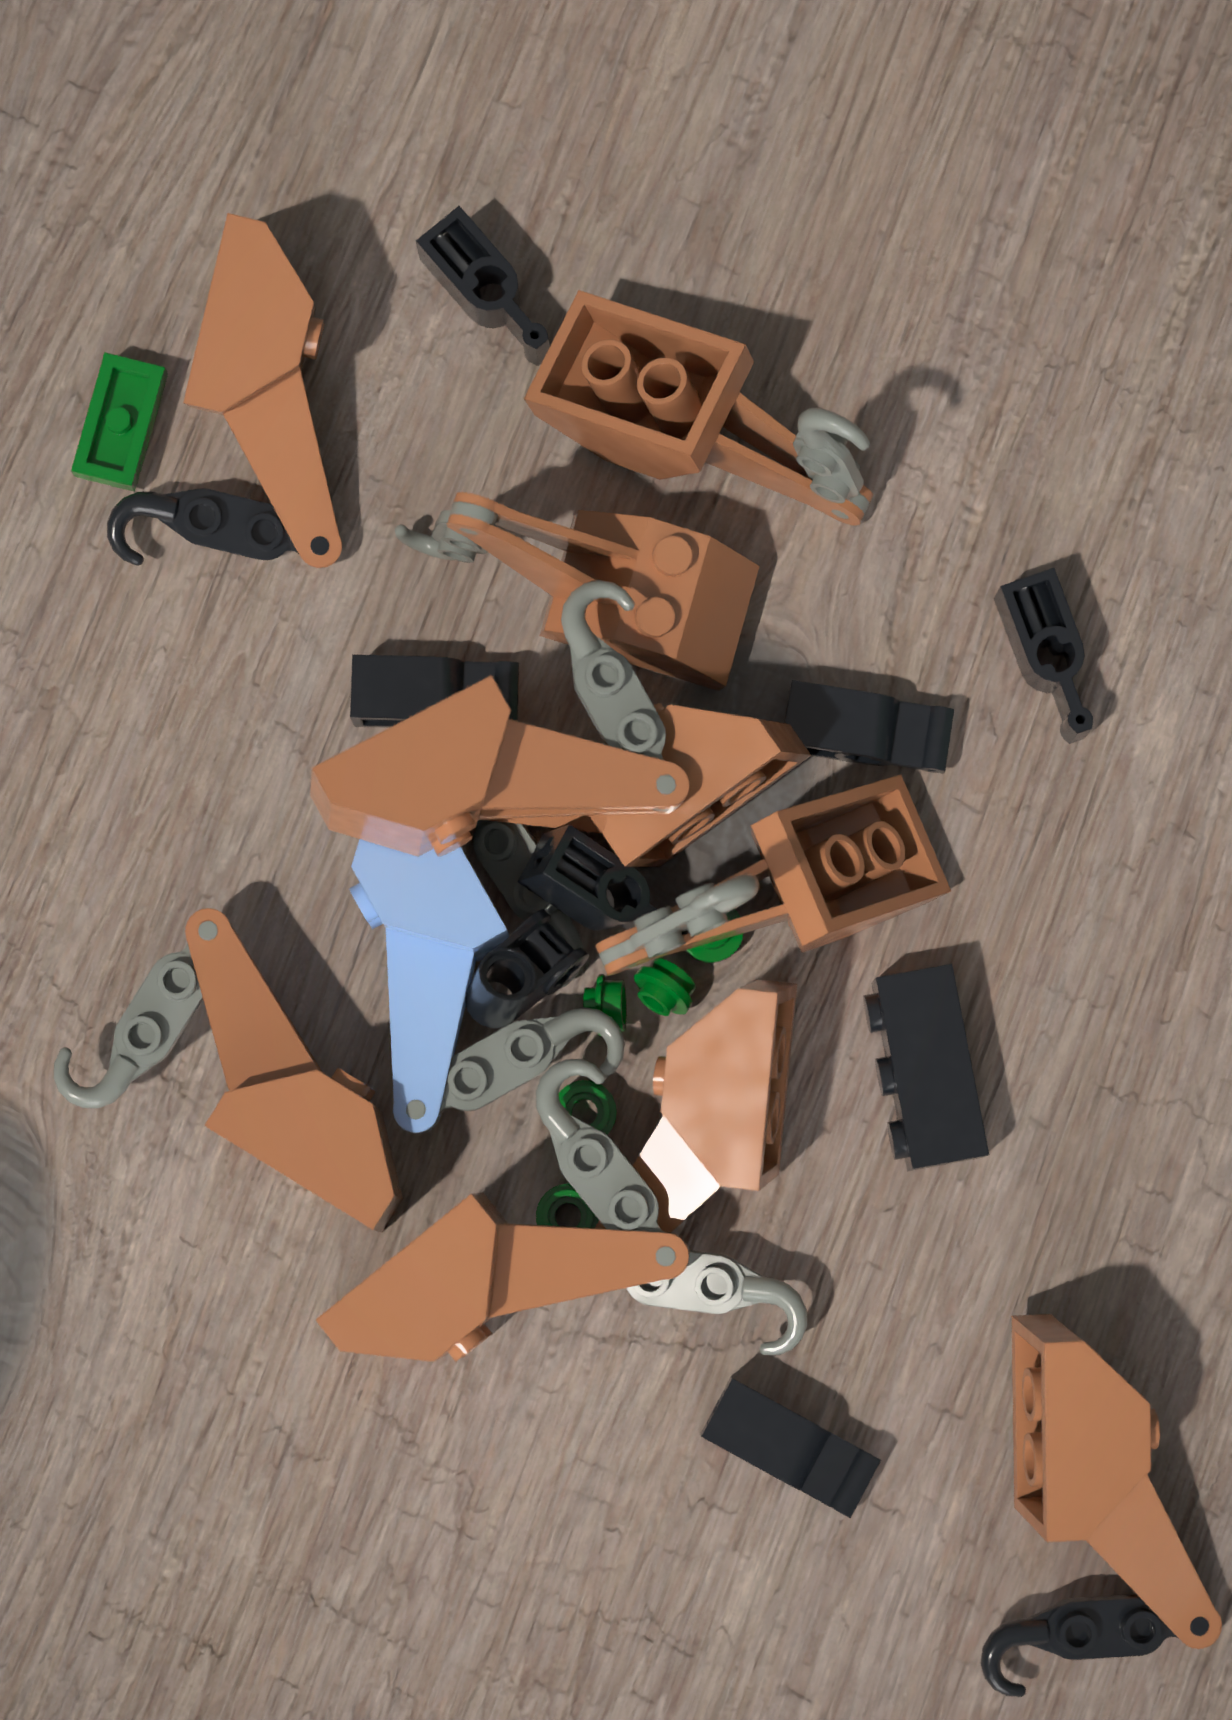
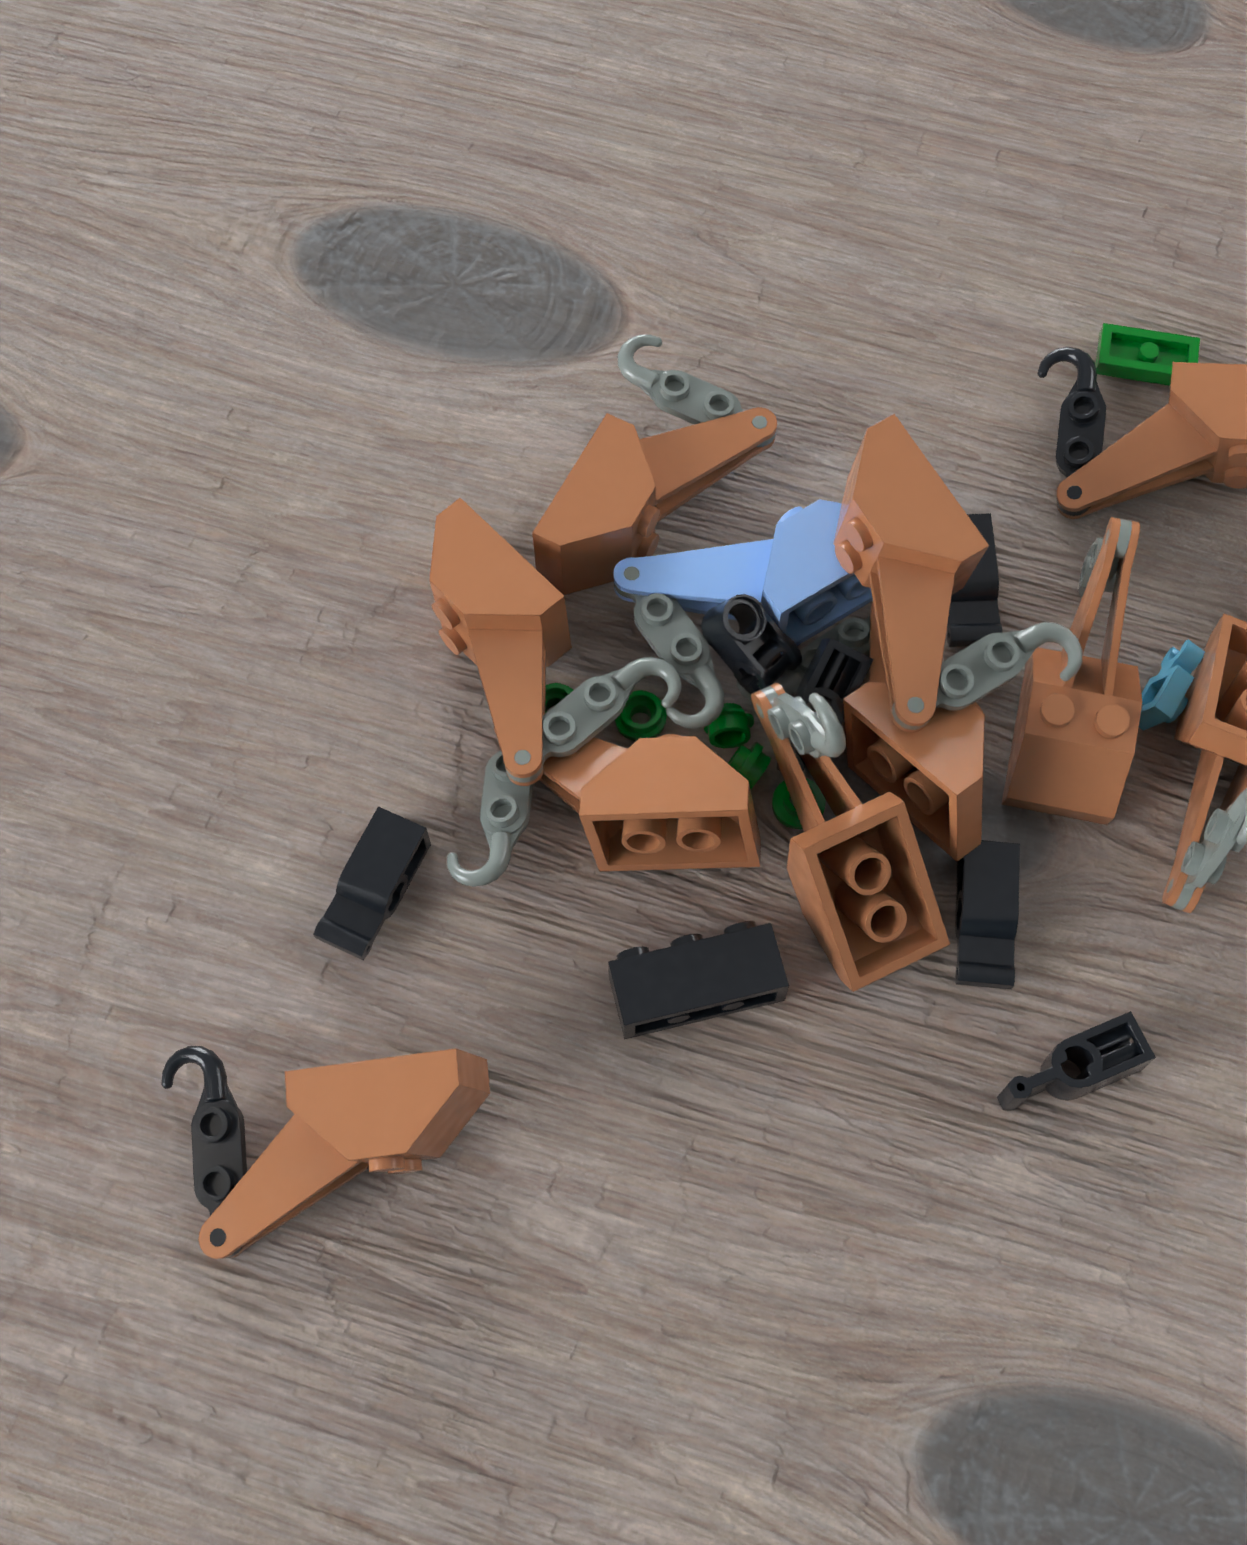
camera: 85 degrees right, 15 degrees down
none -> medium azure plate [1139,639,1205,731]

